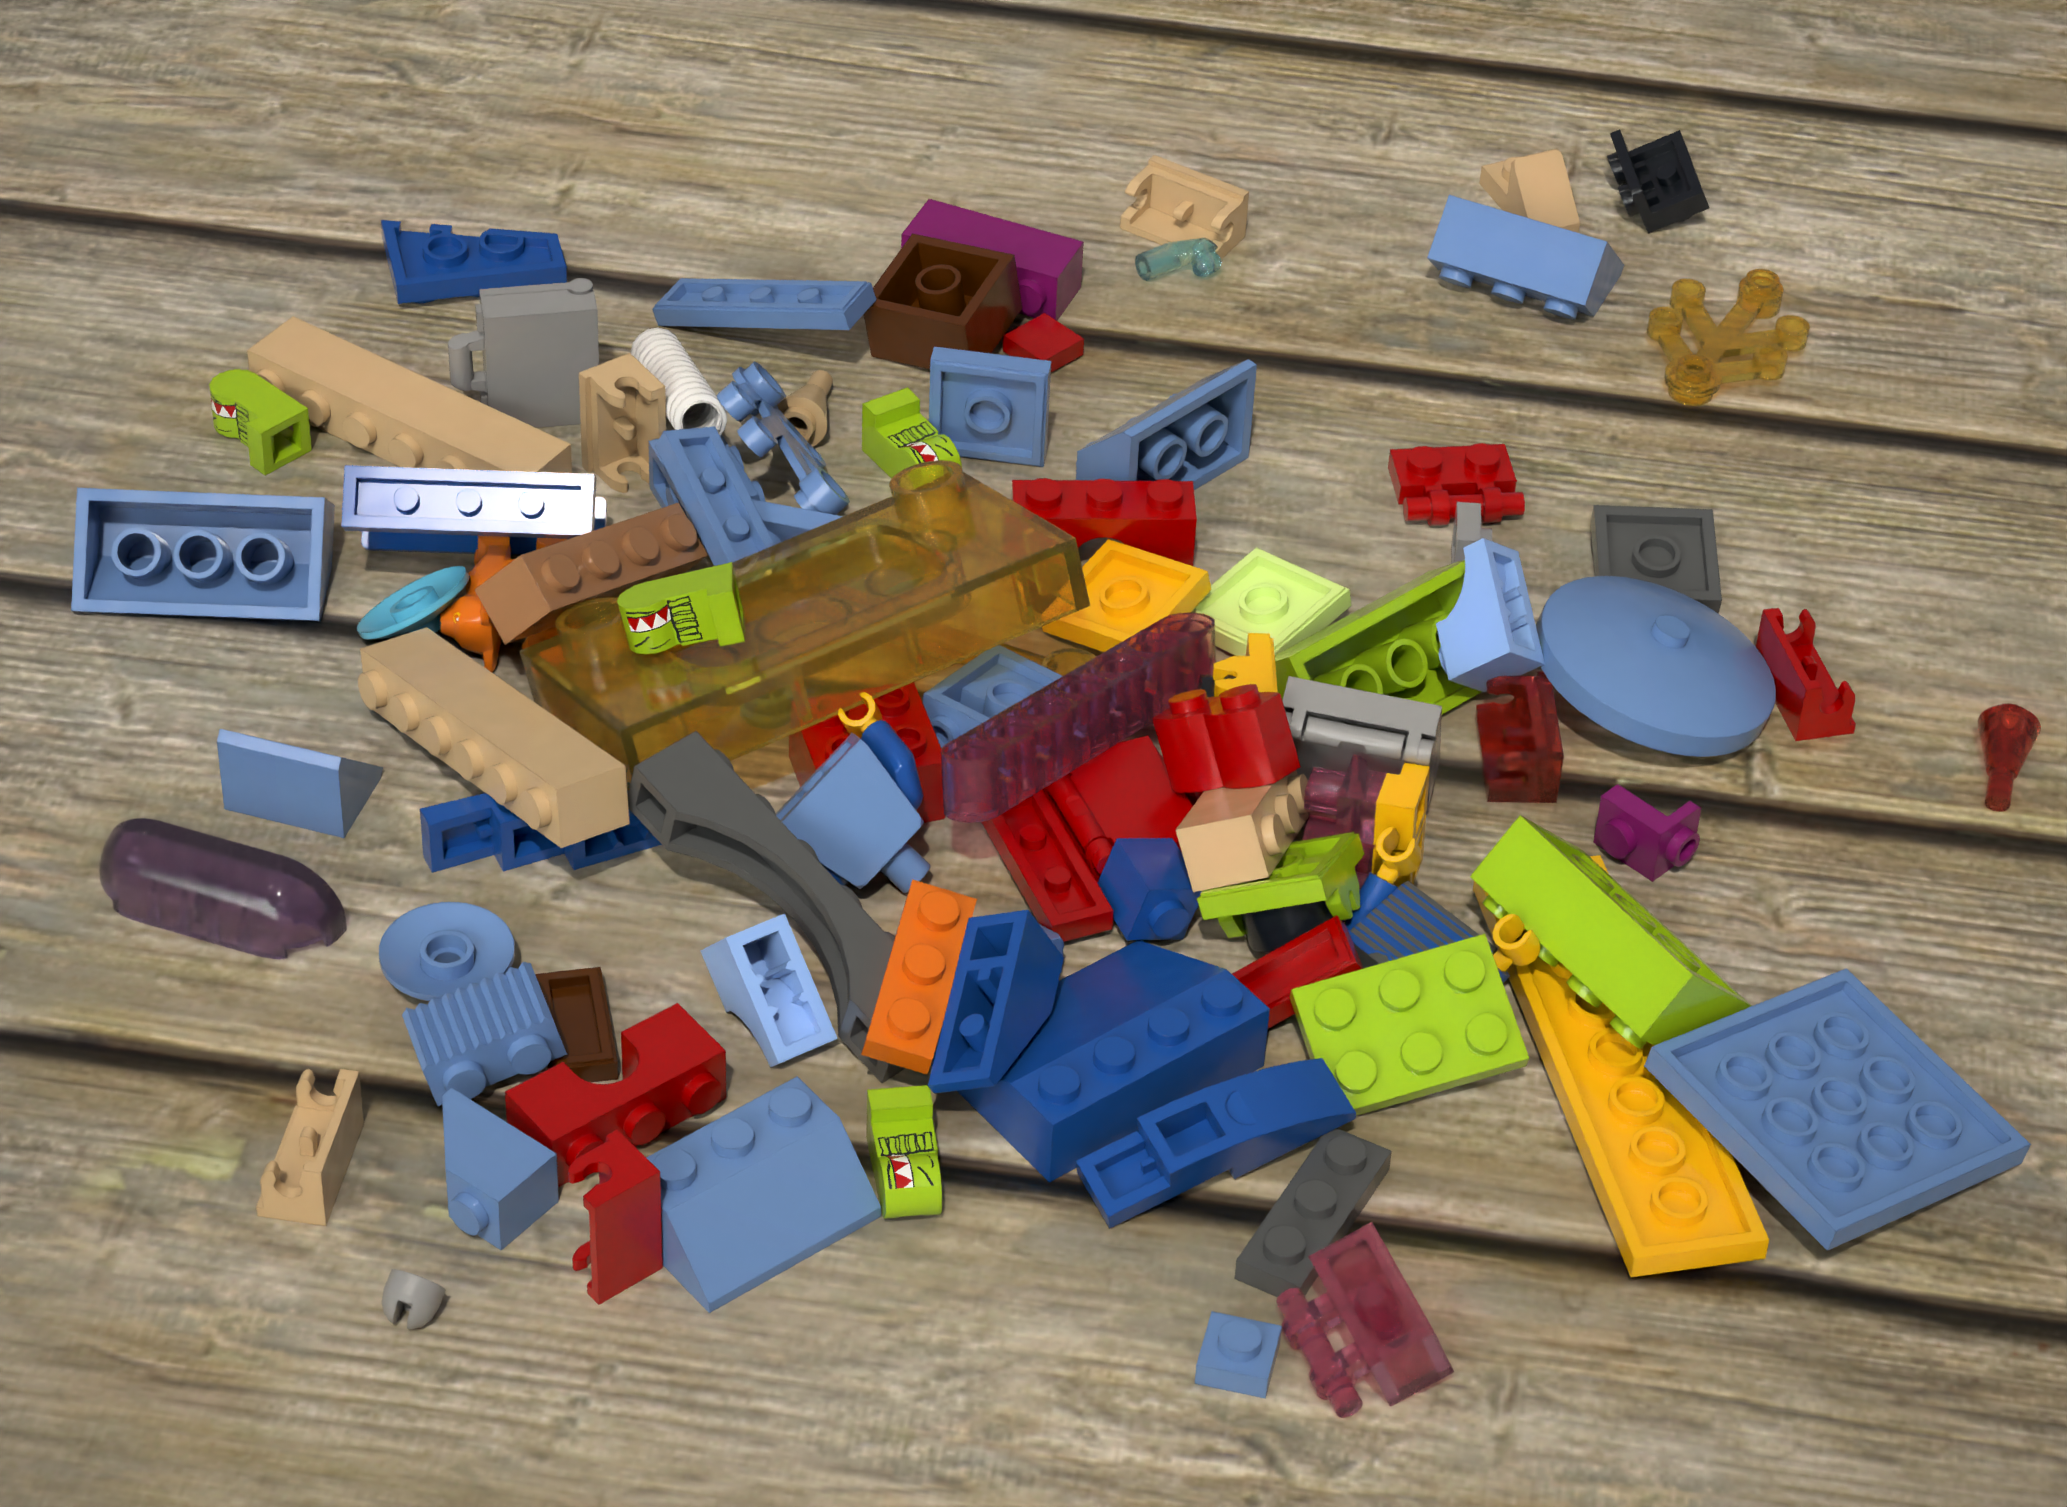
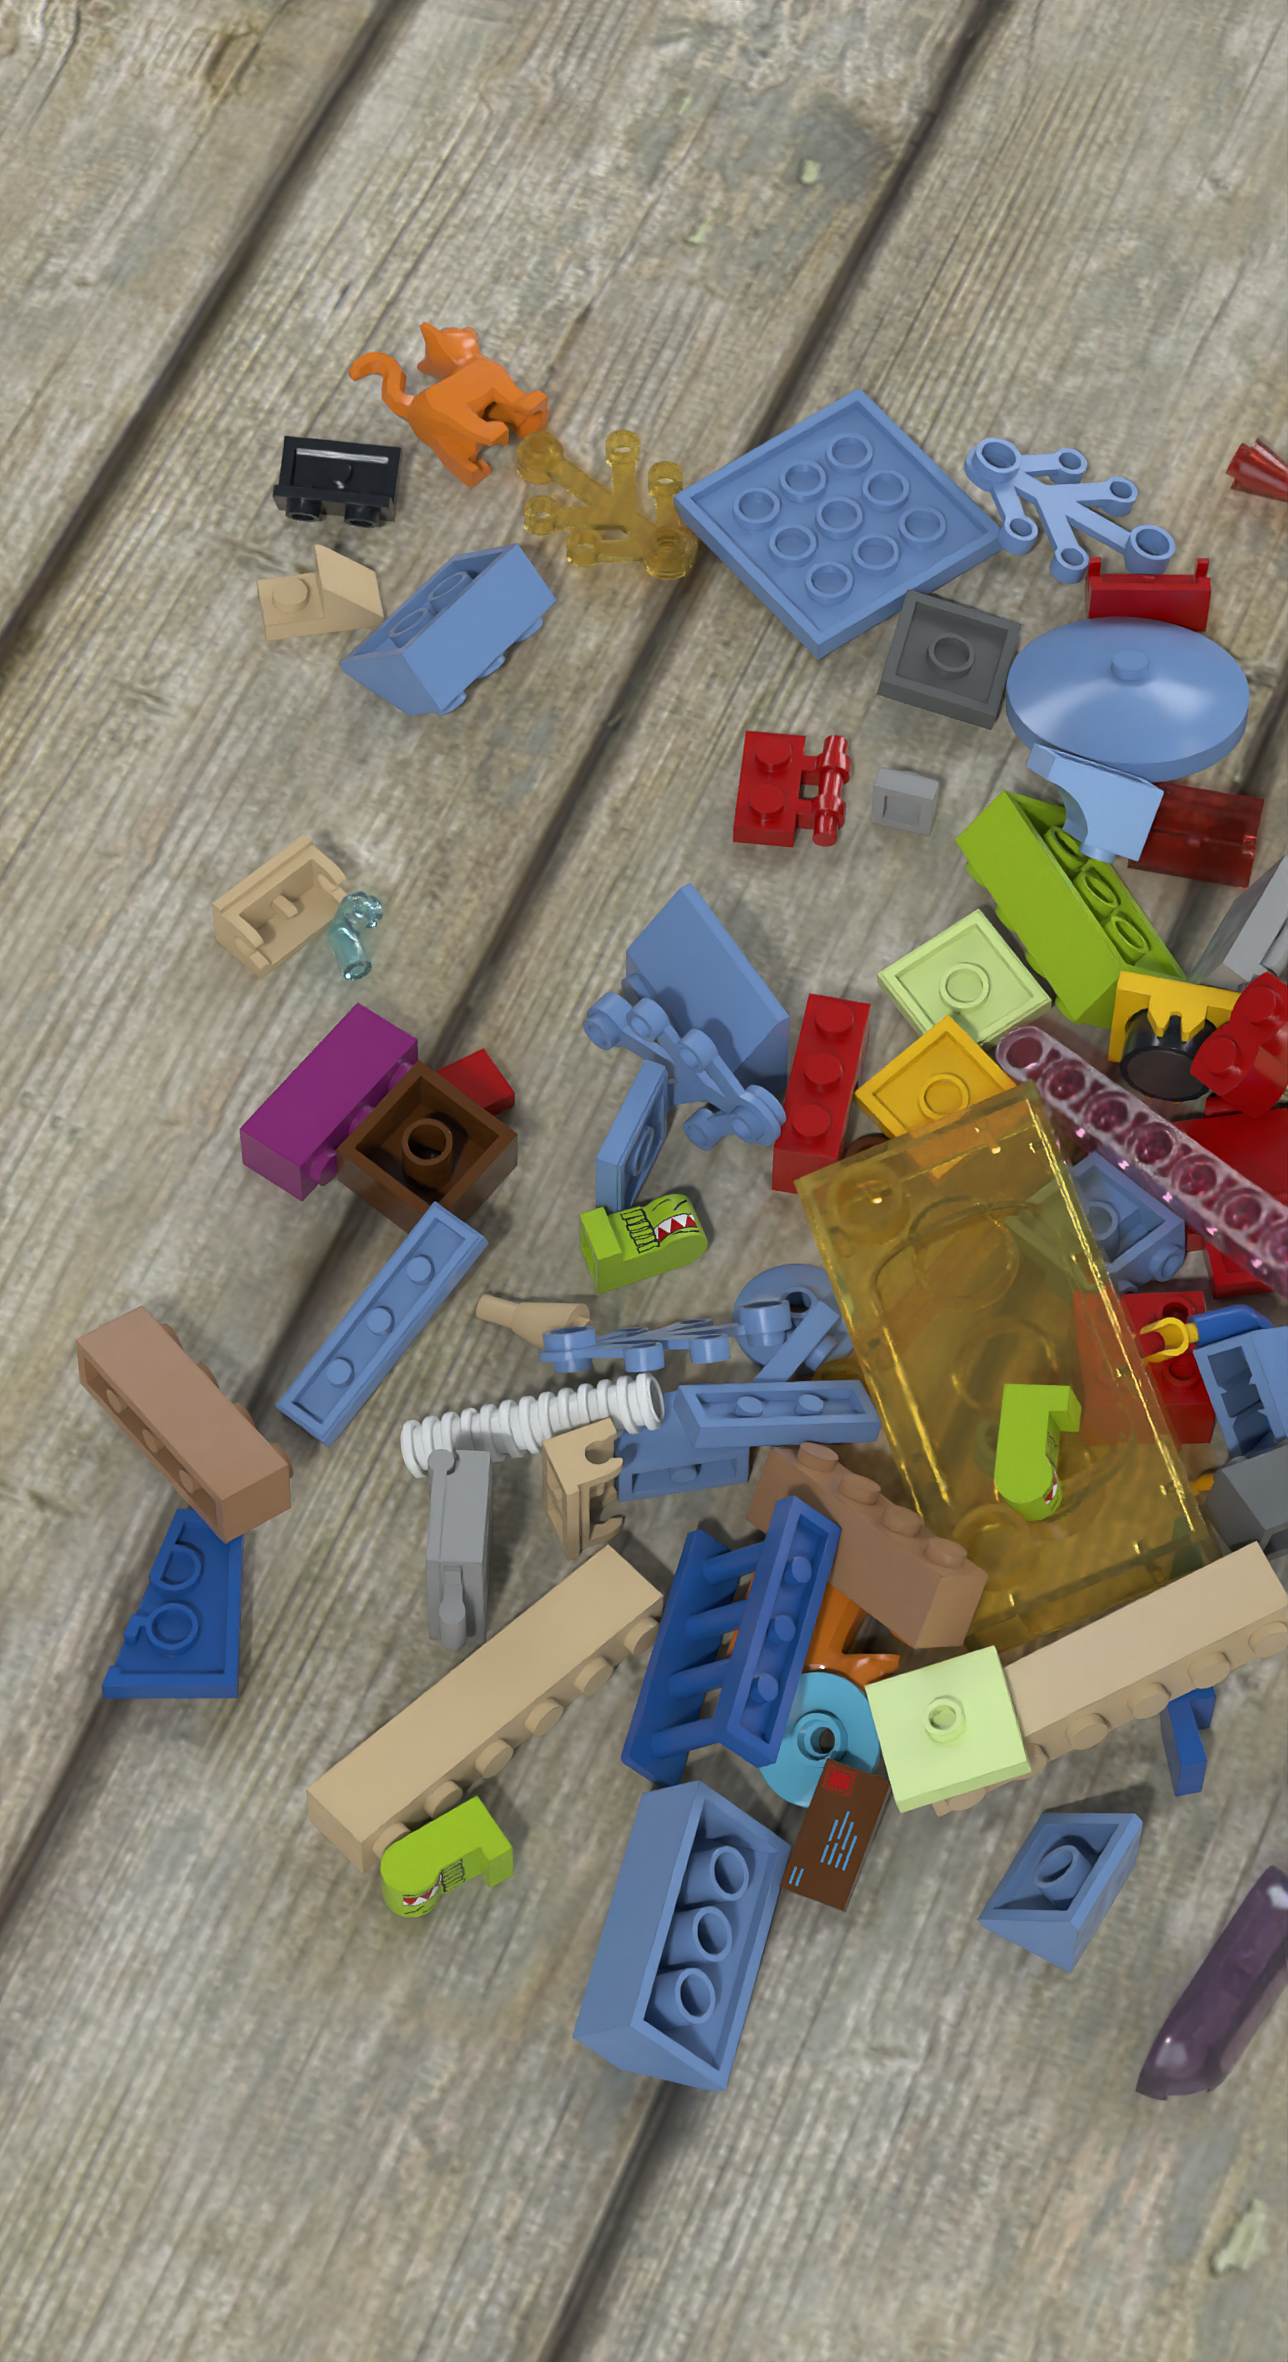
camera: 75 degrees left, 15 degrees up
none -> medium nougat brick [76,1305,294,1544]
none -> orange animal [348,322,550,489]
none -> medium blue plant [583,992,786,1151]
none -> medium blue plate [673,388,1003,660]
none -> reddish brown tile [779,1758,892,1913]
none -> yellowish green plate [864,1645,1032,1813]
none -> medium blue plant [964,438,1175,584]

